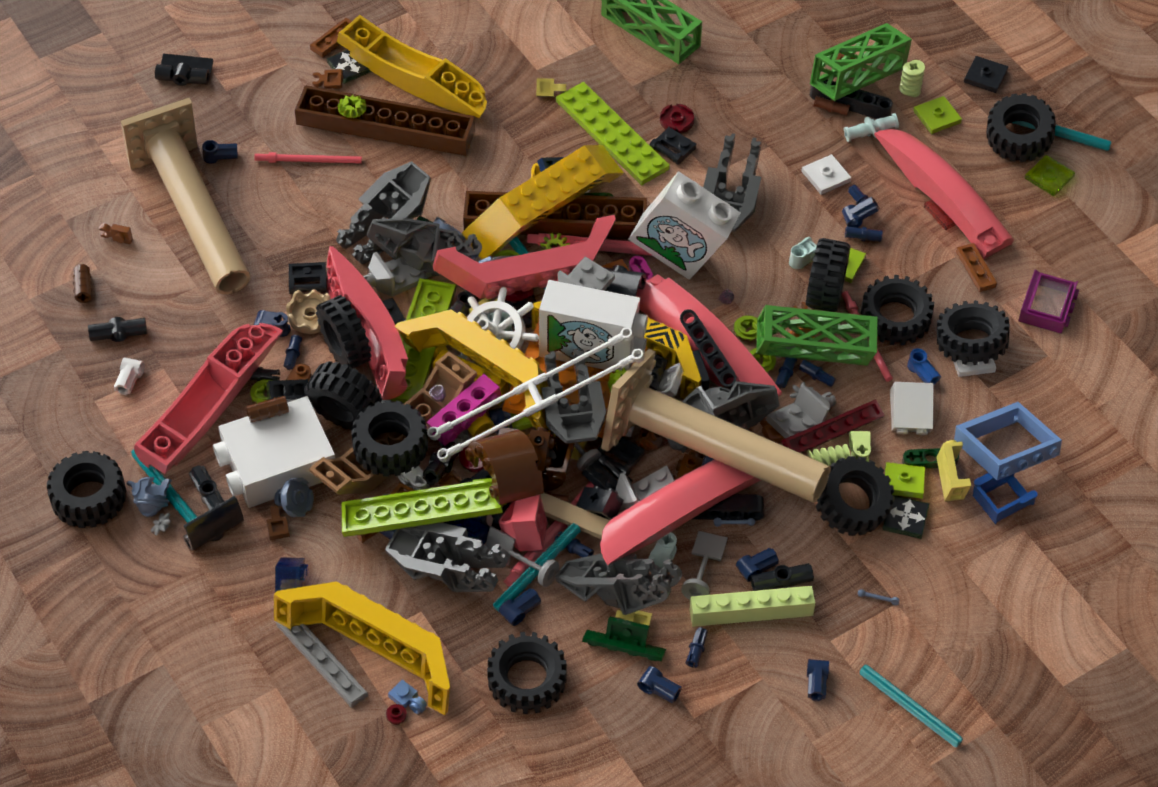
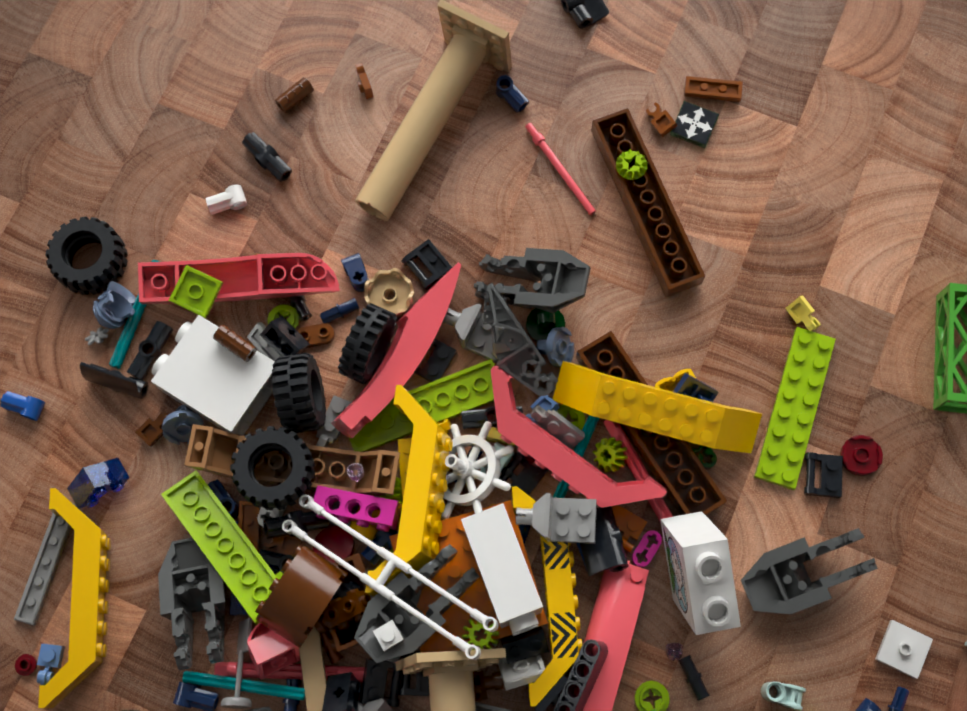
camera: 60 degrees right, 20 degrees up
yellow slope [337,15,487,118] -> none
none -> blue piece [0,391,46,421]
none -> lime plate [168,265,223,318]
none -> white plate [373,620,404,652]
none -> black pin [678,655,710,701]

